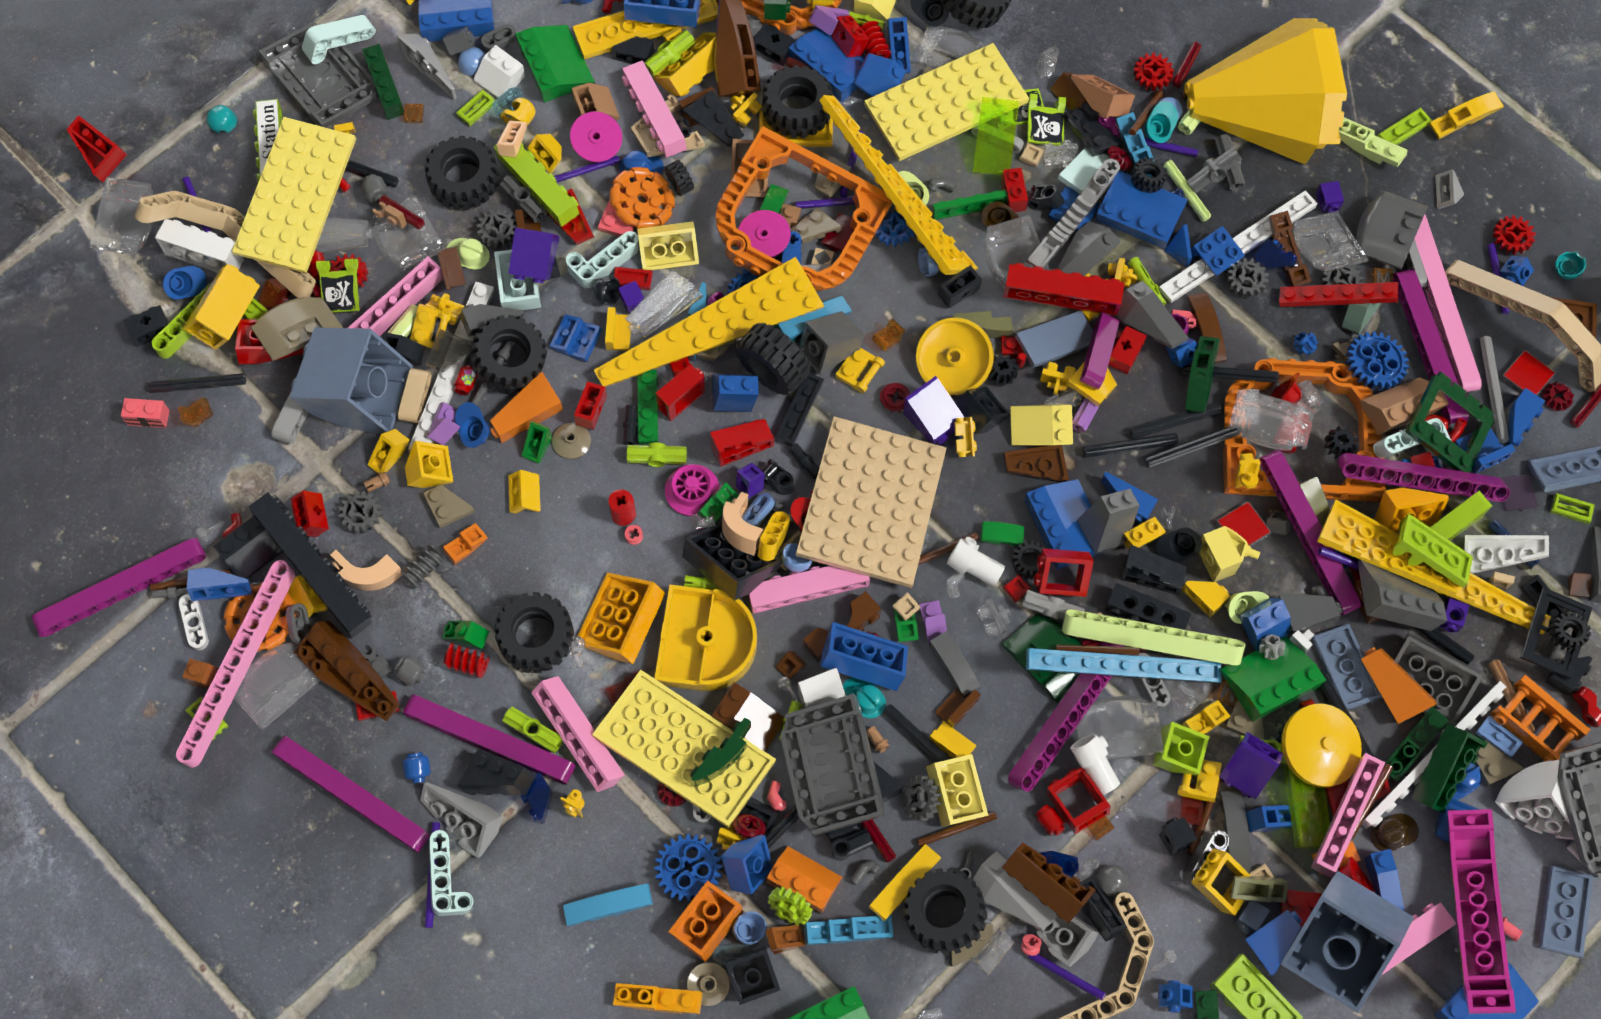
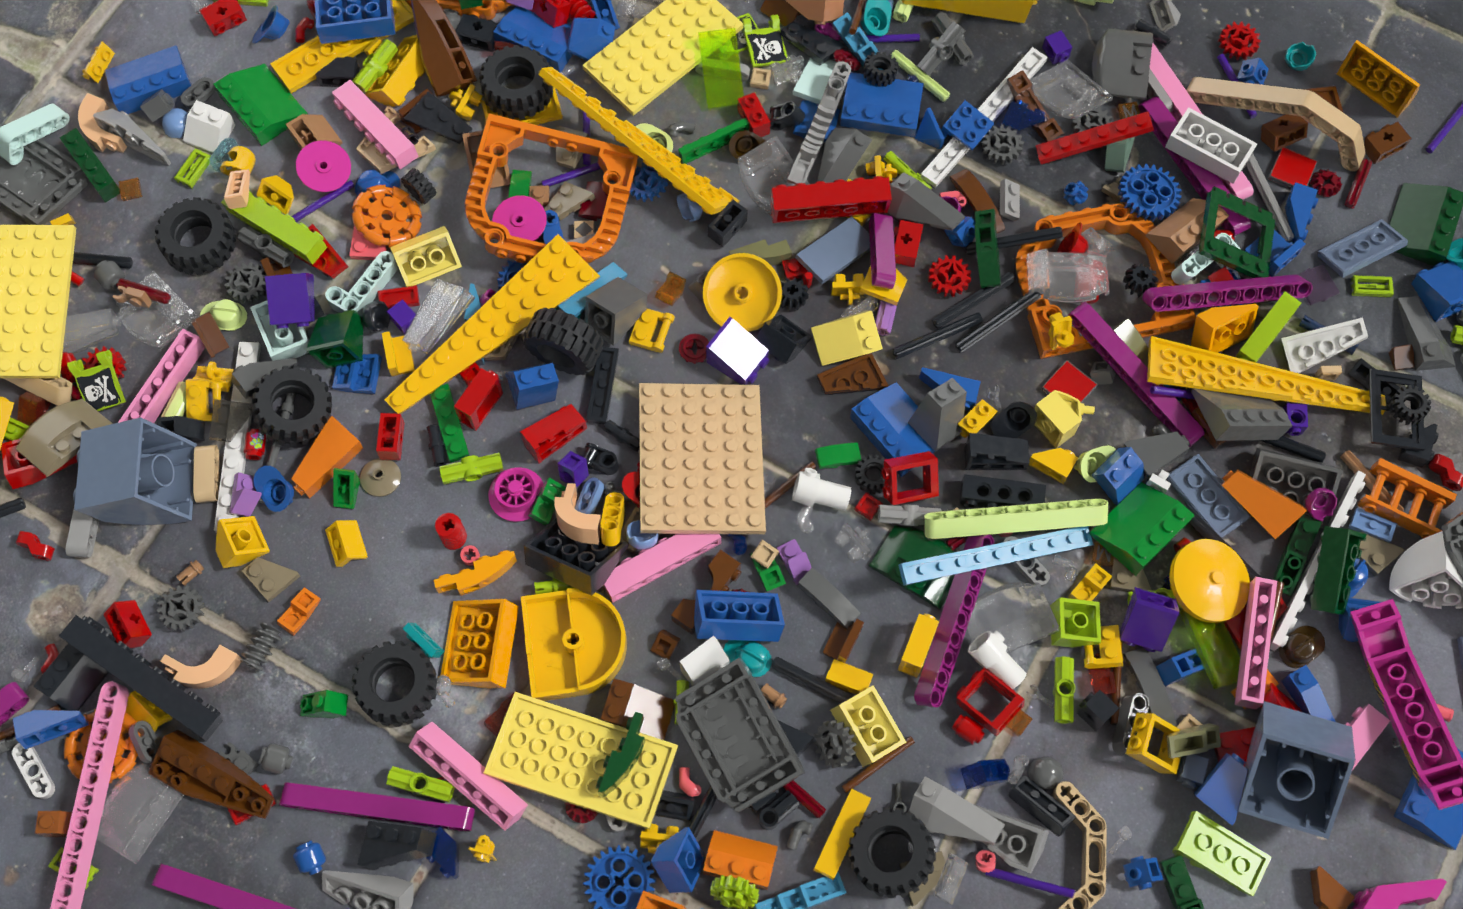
camera: 15 degrees left, 0 degrees up
yellow slope [367,429,410,474] -> none
red piece [444,643,490,678] -> none
clear arm [689,514,715,530] -> none
dark red gear [732,814,766,839] -> none
yellow hinge [954,417,977,457] -> none
reddish brown wedge [1002,842,1096,923] -> none
reddish brown bar [1057,645,1139,656] -> none
light grey gear [1259,635,1285,660] -> none
lime hinge [1393,514,1473,588] -> none
red arm [1448,418,1467,442] -> none
none -> red piece [15,531,55,561]
none -> light nougat arch [78,93,127,153]
none -> dark green slope [307,310,363,368]
none -> teal plate [403,622,445,658]
none -> light orange slope [434,550,517,596]
none -> clear blue arm [725,534,747,555]
none -> yellow window [898,614,939,678]
none -> red gear [928,255,971,297]
none -> light grey plate [1000,179,1020,221]
none -> lime piece [1053,656,1076,724]
none -> black pin [1134,19,1173,47]
none -> white brick [1165,107,1257,184]
none -> reddish brown brick [1261,115,1308,152]
none -> magenta hair [1305,488,1337,521]

